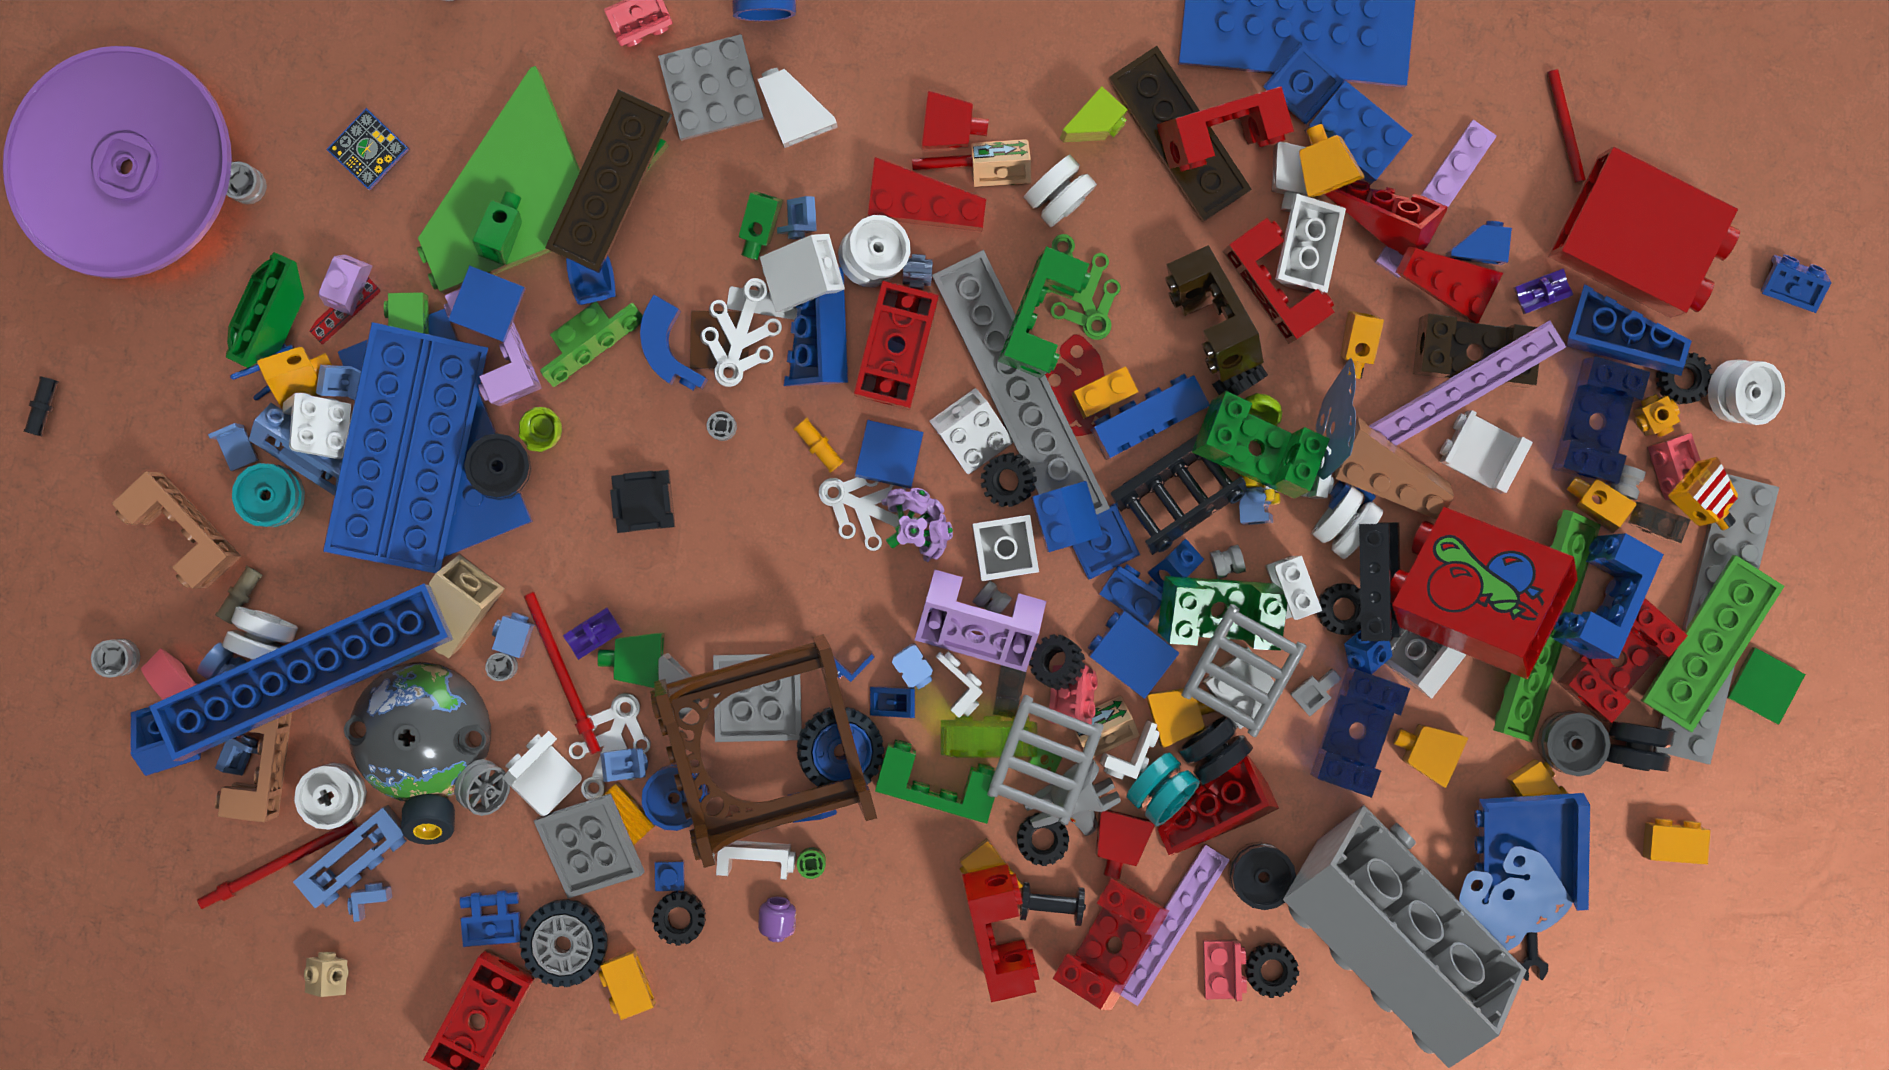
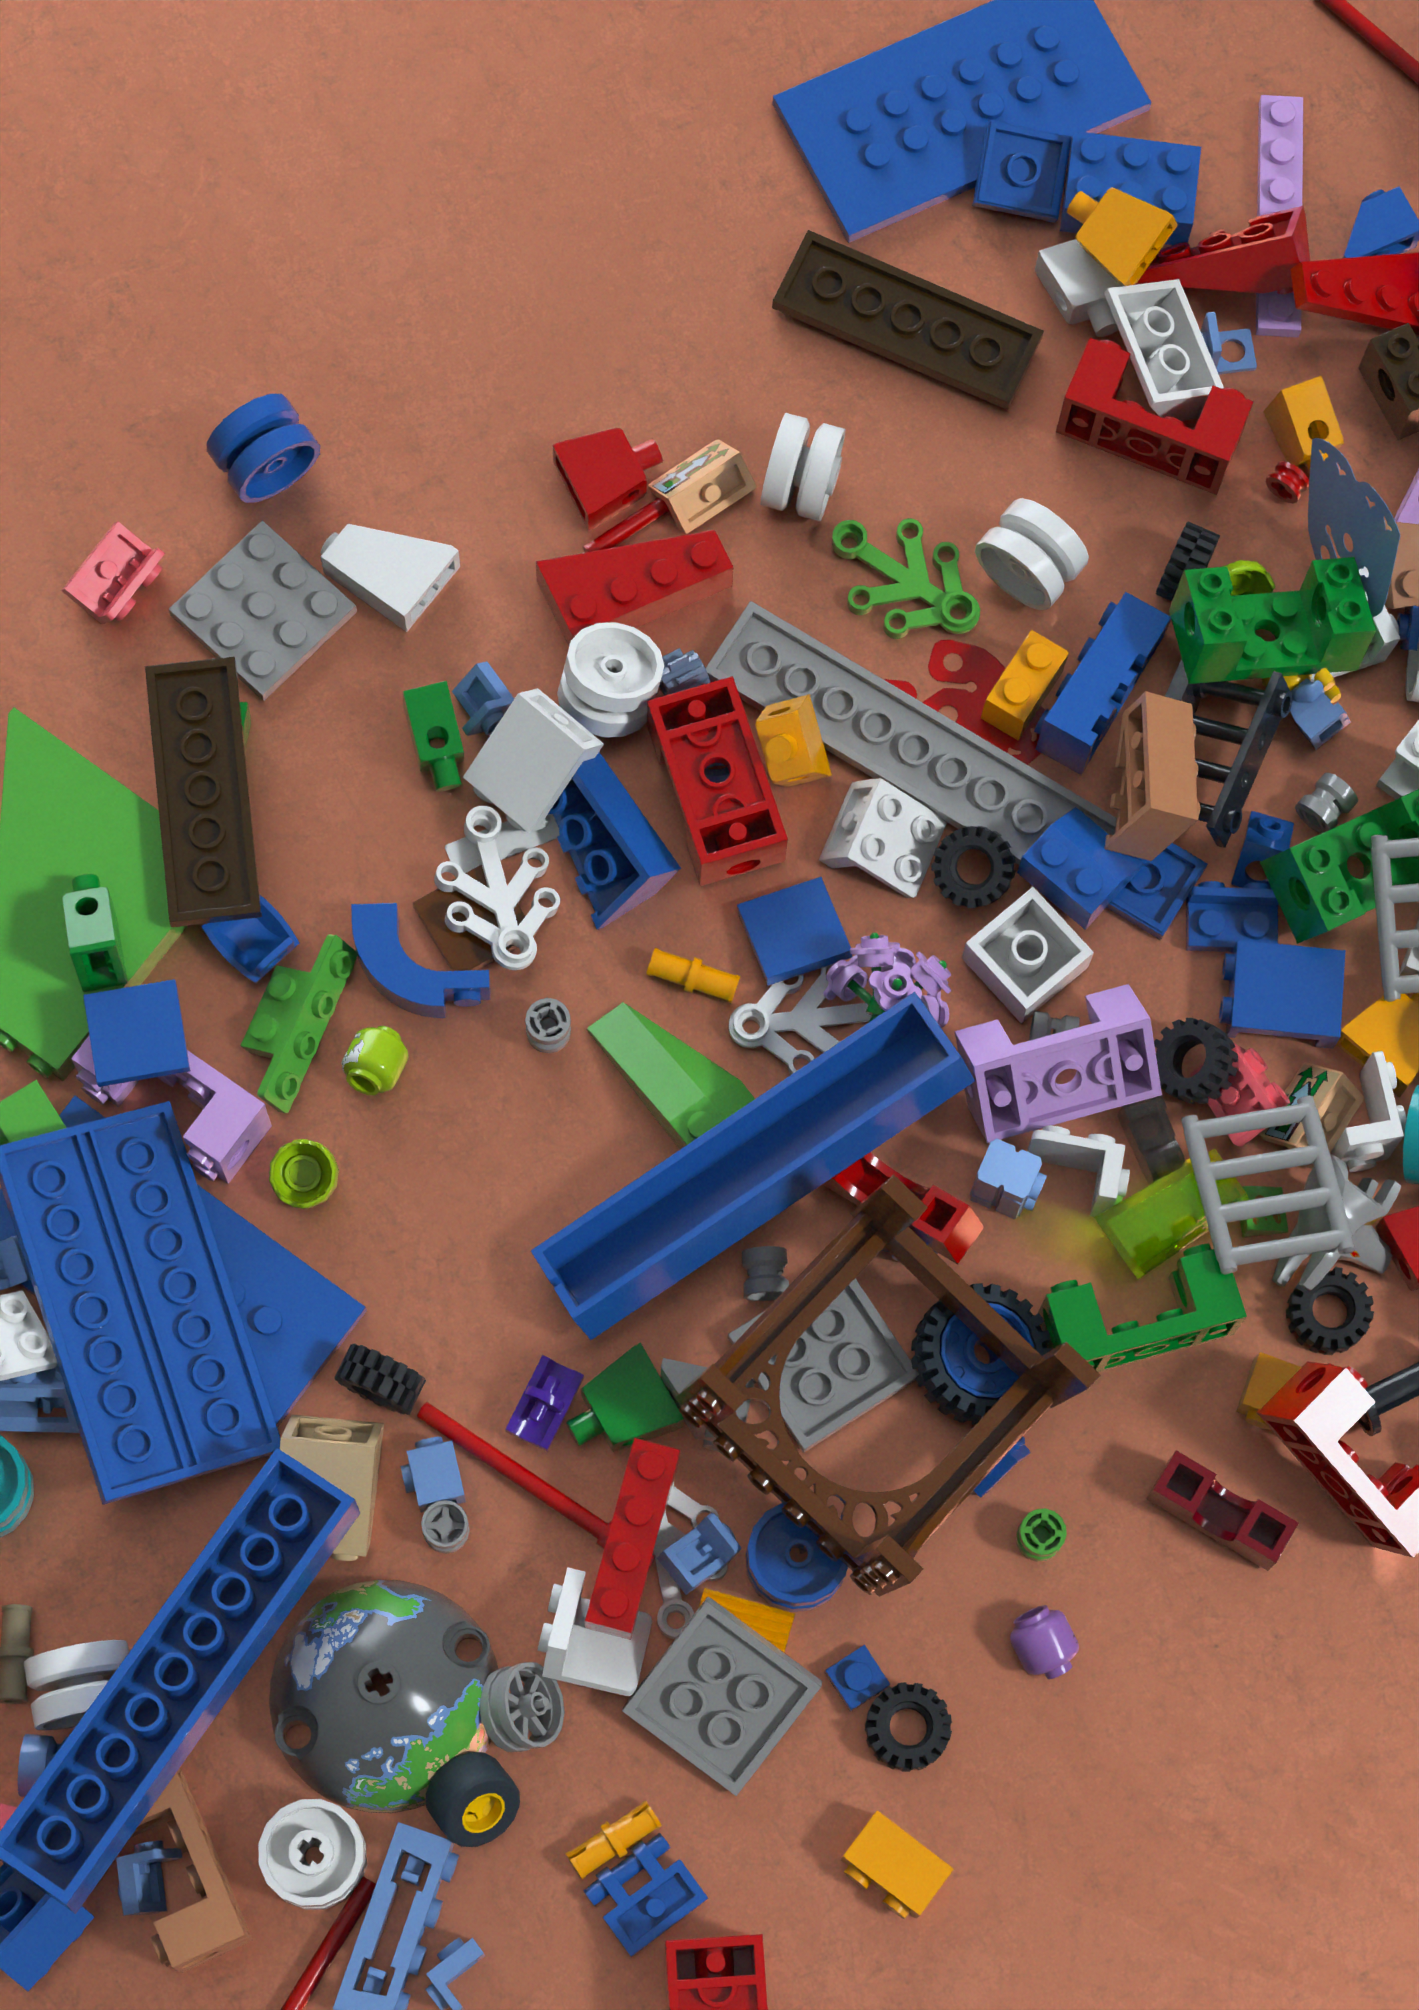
camera: 35 degrees left, 15 degrees down
black wheel [464,433,532,500] -> none
wheel [520,899,608,987] -> none
black panel [610,470,676,533] -> none
white panel [716,840,796,880] -> none
blue slope [870,687,915,718] -> none
green plate [998,246,1091,378] -> none
lime slope [1060,86,1128,142] -> none
red plate [1157,86,1294,172] -> none
dark brown plate [1165,245,1264,382] -> none
none -> black tyre [334,1344,426,1415]
none -> lime head [341,1026,409,1095]
none -> blue piece [531,992,975,1340]
none -> light orange pin [565,1800,662,1879]
none -> red arch [585,1438,680,1640]
none -> bright green wedge [587,1002,755,1150]
none -> light grey wheel [742,1246,789,1301]
none -> light orange torso [756,694,832,787]
none -> red arch [822,1152,984,1264]
none -> white wheel [975,498,1089,610]
none -> nougat wedge [1105,691,1200,861]
none -> dark red arch [1146,1450,1299,1571]
none -> medium blue bracket [1201,312,1257,375]
none -> red bush [1265,461,1309,504]

